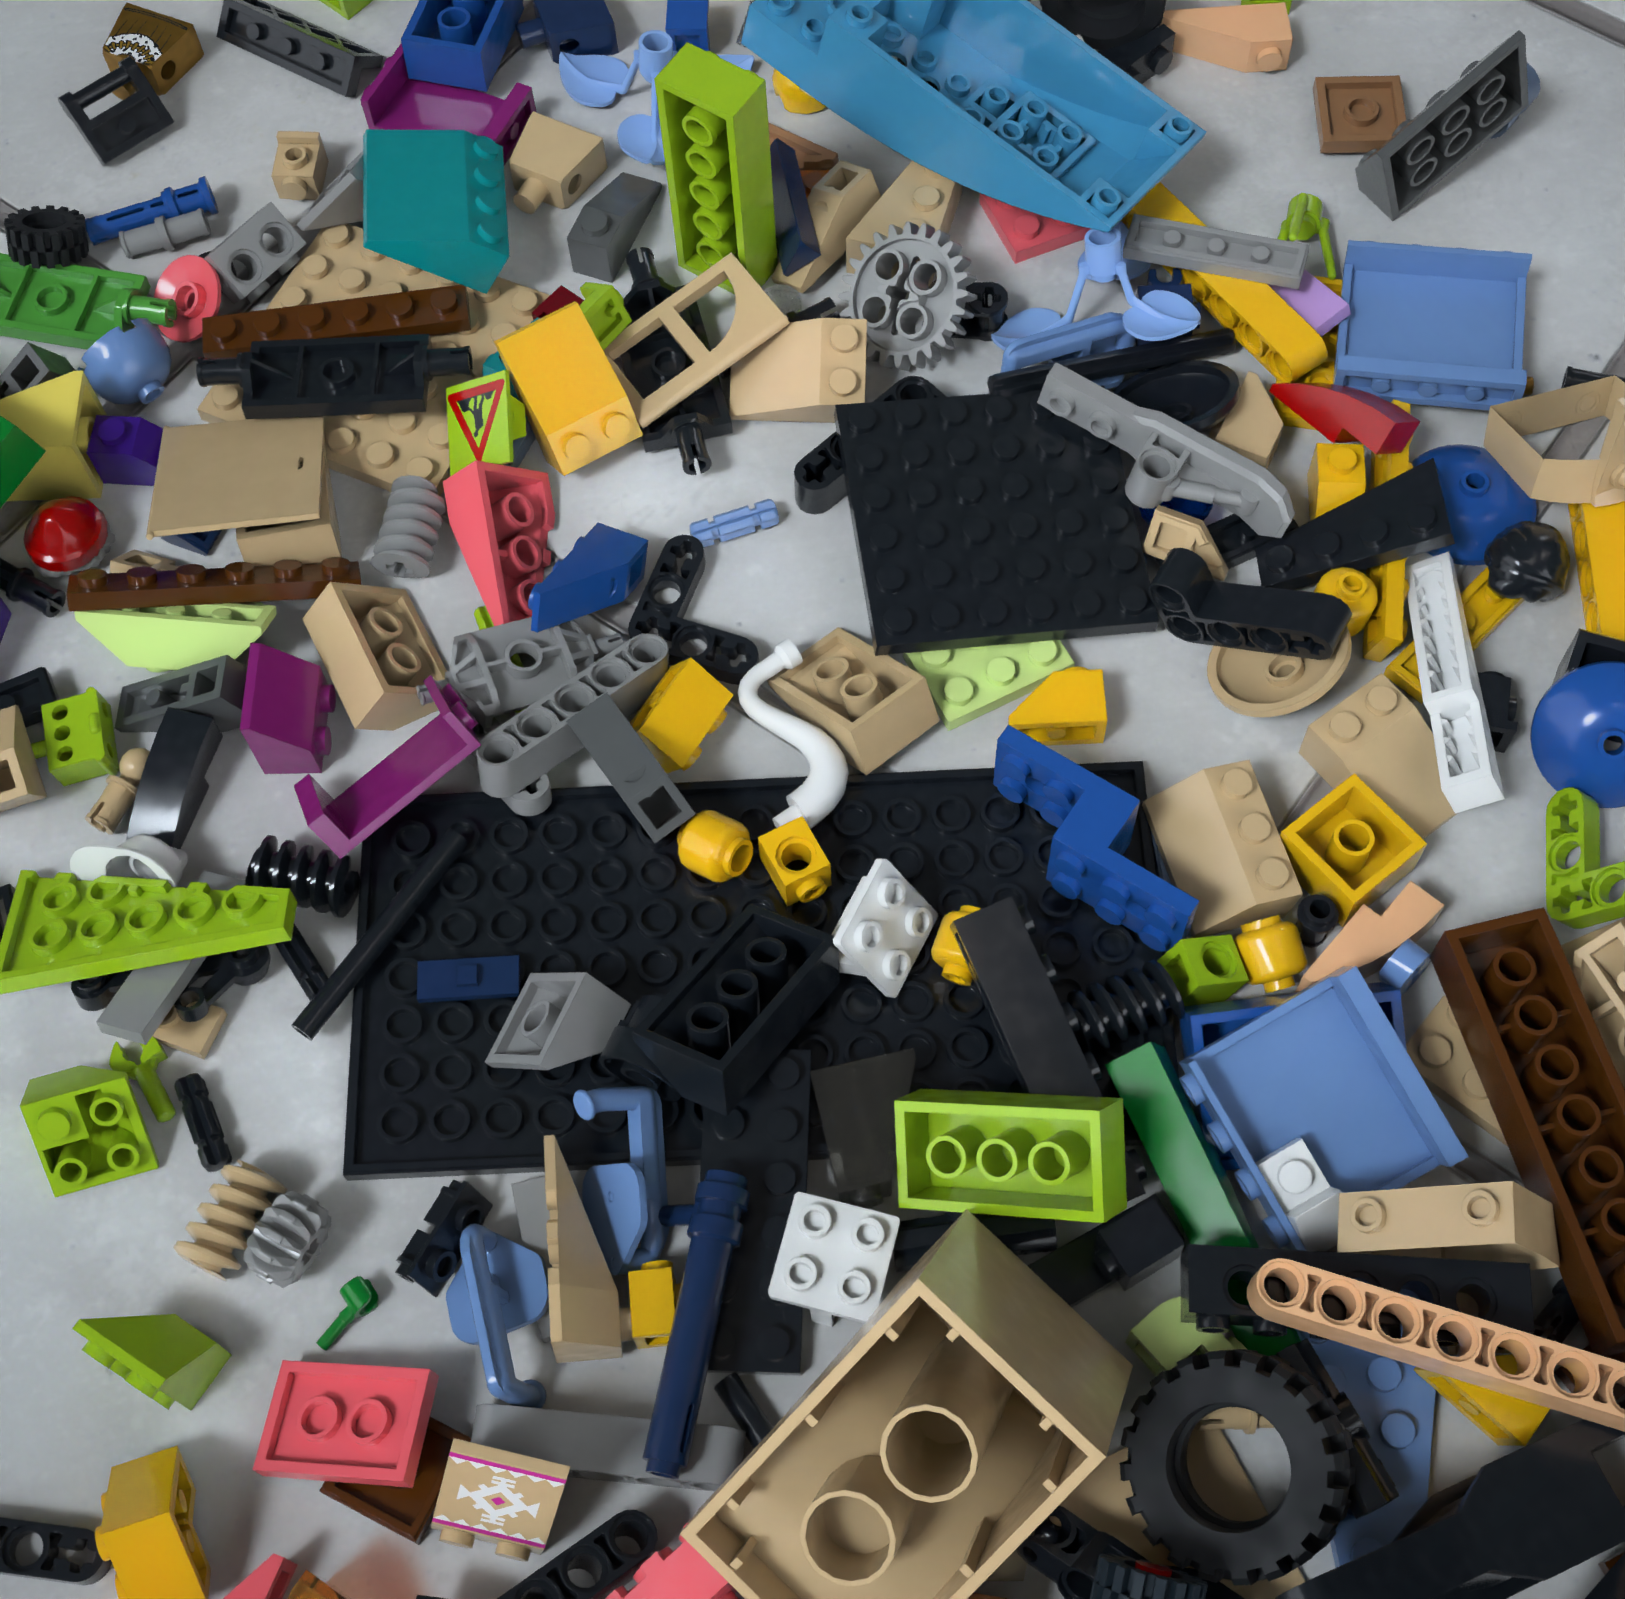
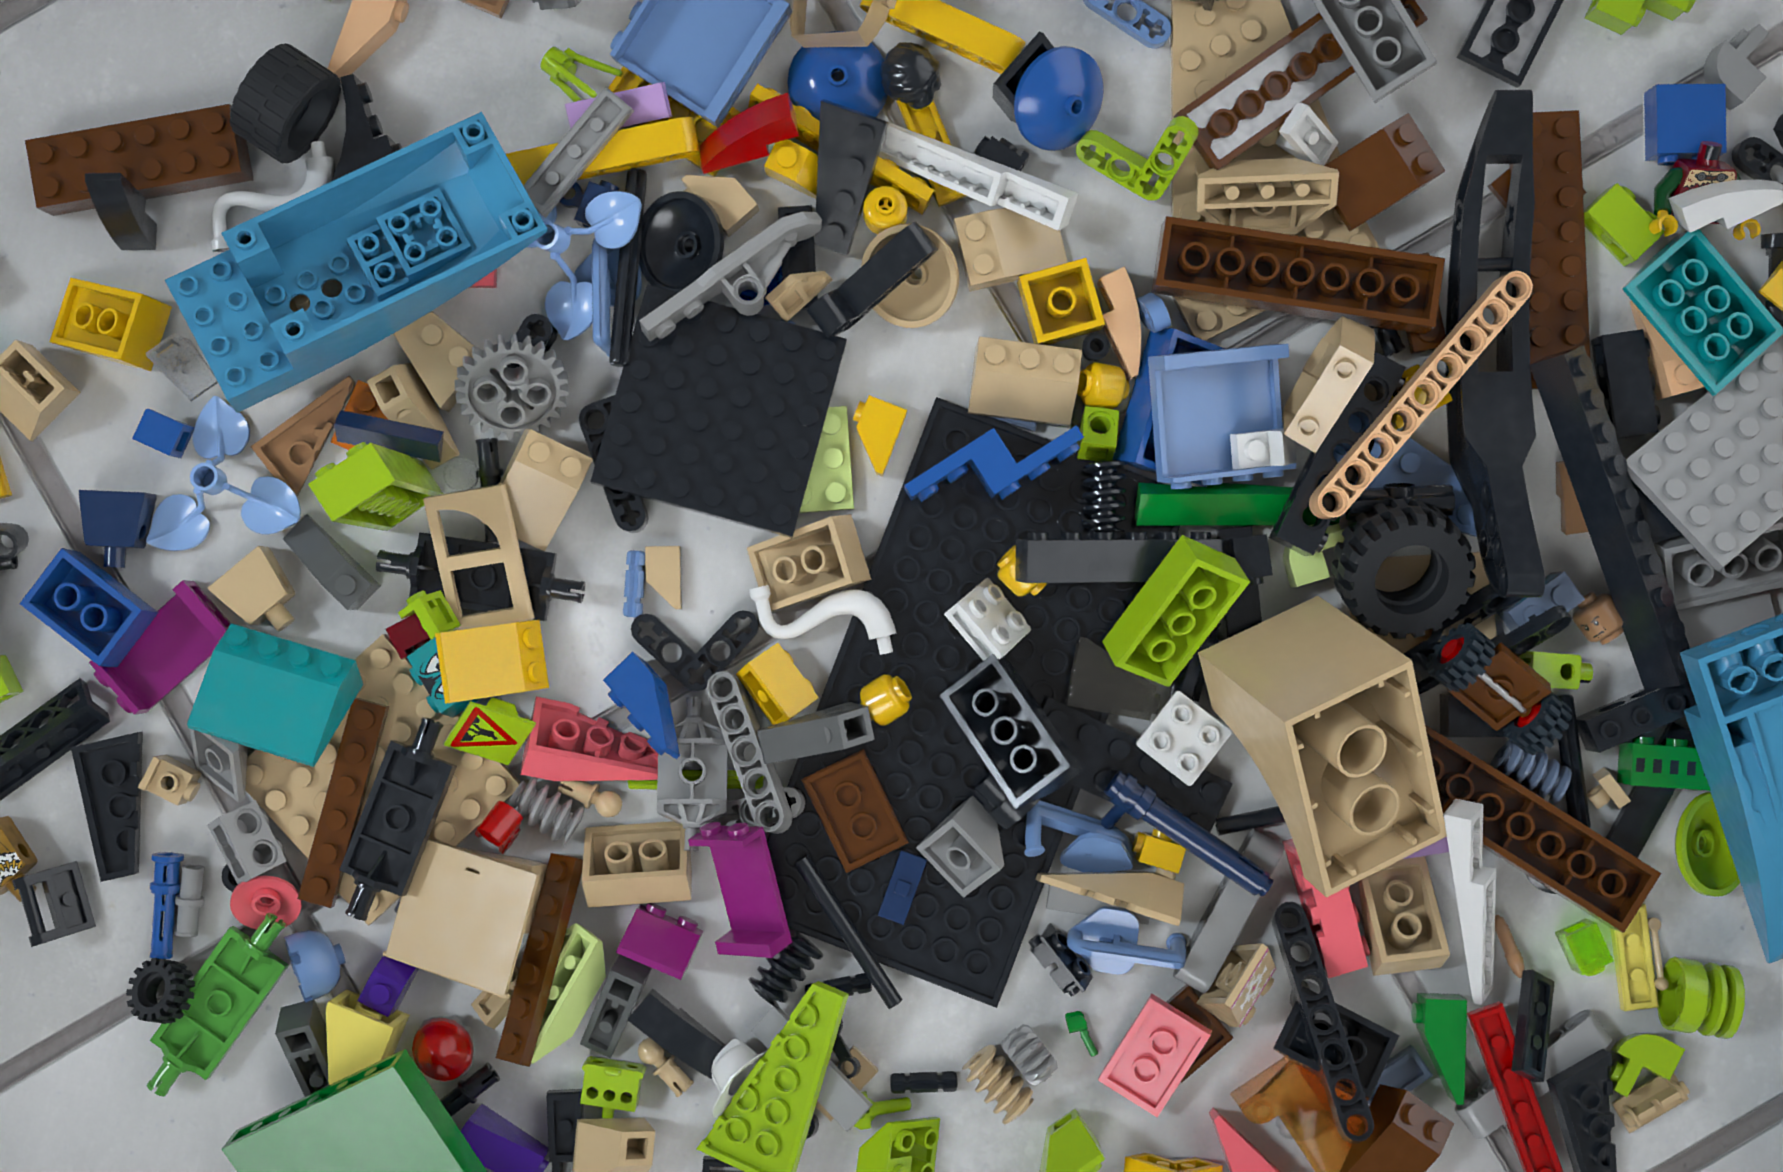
camera: 65 degrees left, 25 degrees up
yellow brick [758,816,832,907] -> none
none -> black wing [71,731,143,882]
none -> red piece [475,801,523,855]
none -> tan pin [558,781,622,817]
none -> tan tile [645,546,682,609]
none -> reddish brown tile [801,749,909,873]

